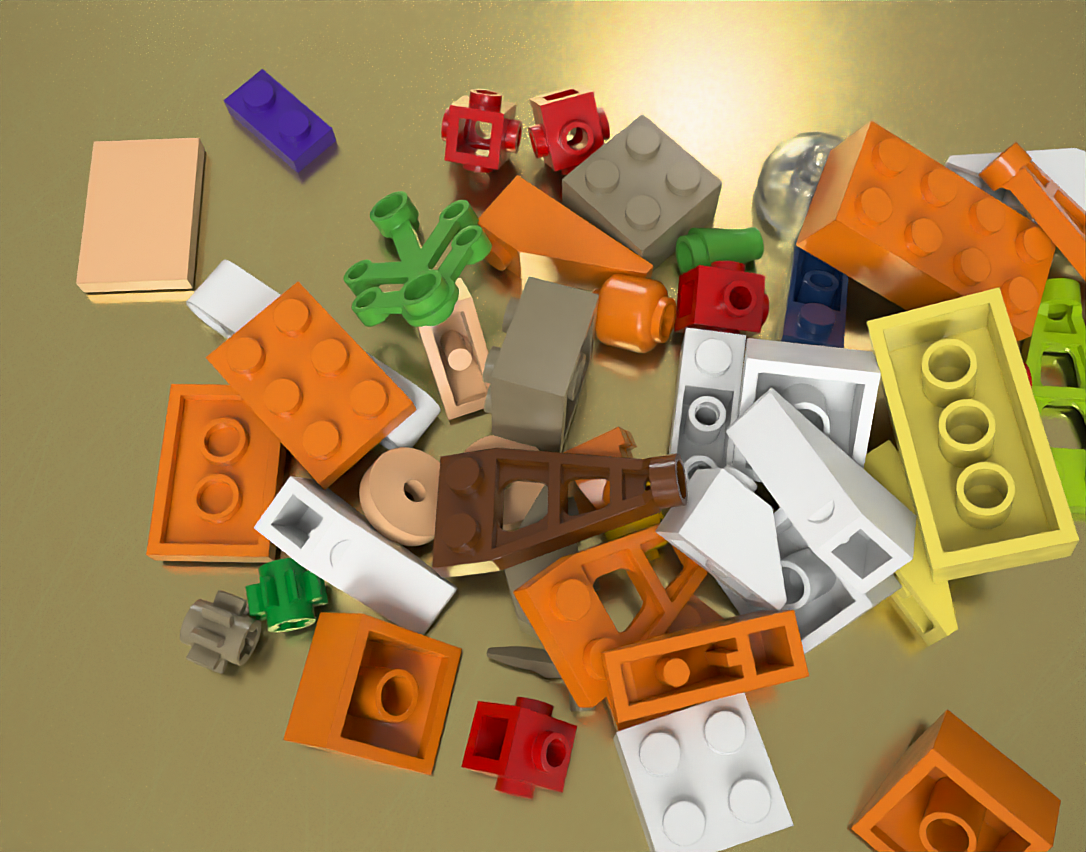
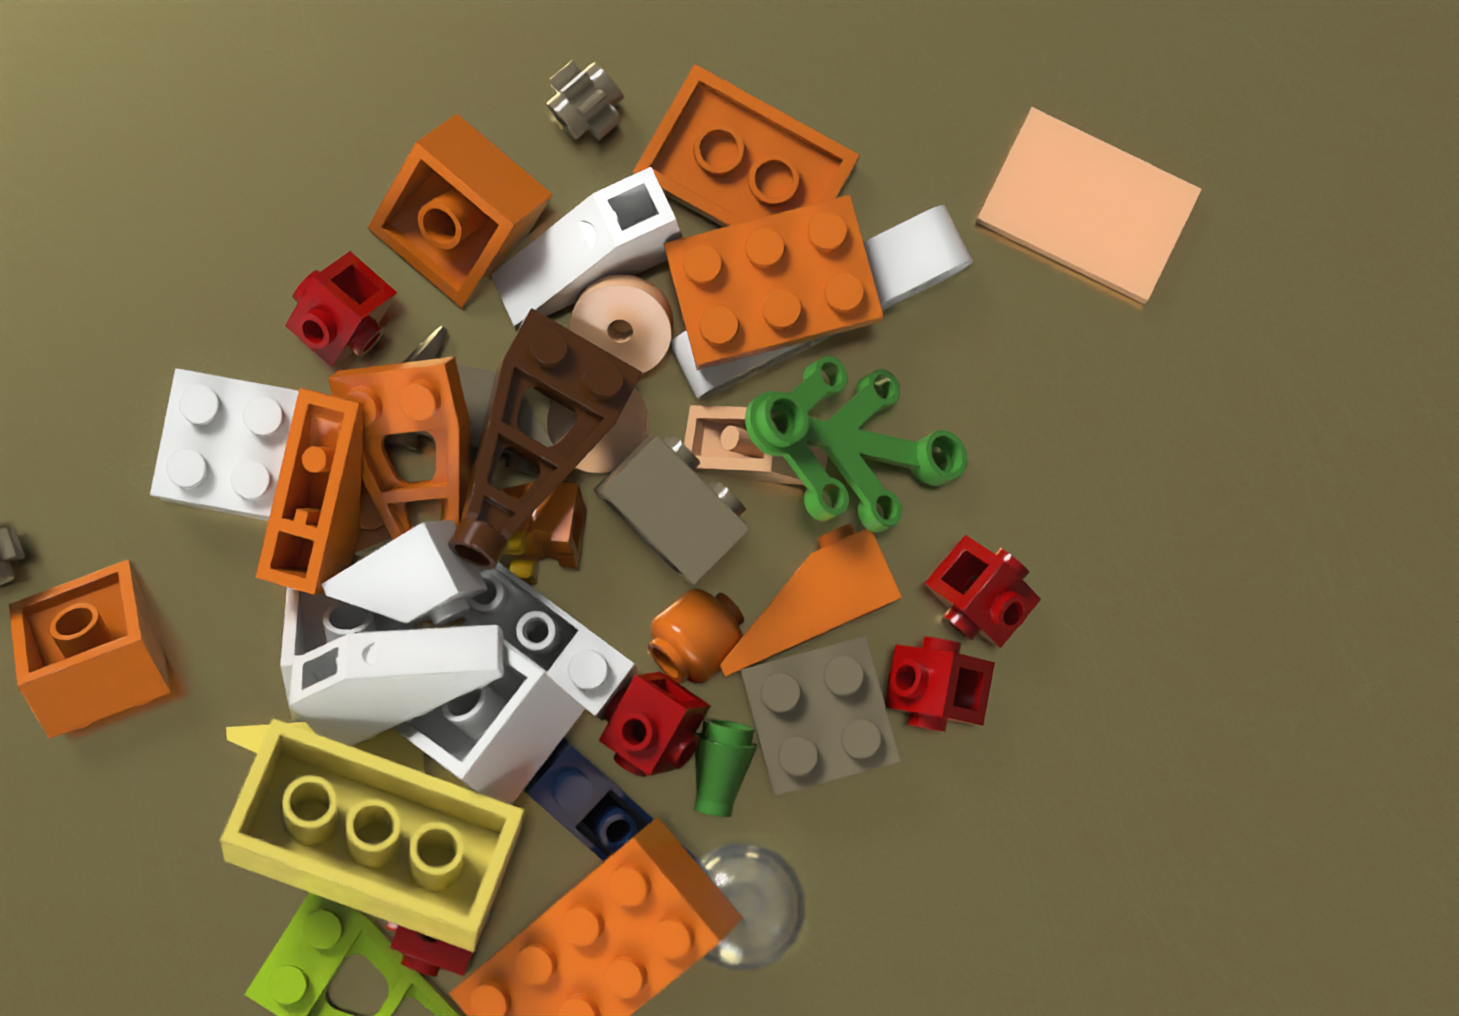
camera: 110 degrees right, 15 degrees up
dark purple plate [223,69,336,173] -> none
green gear [245,558,328,632] -> none

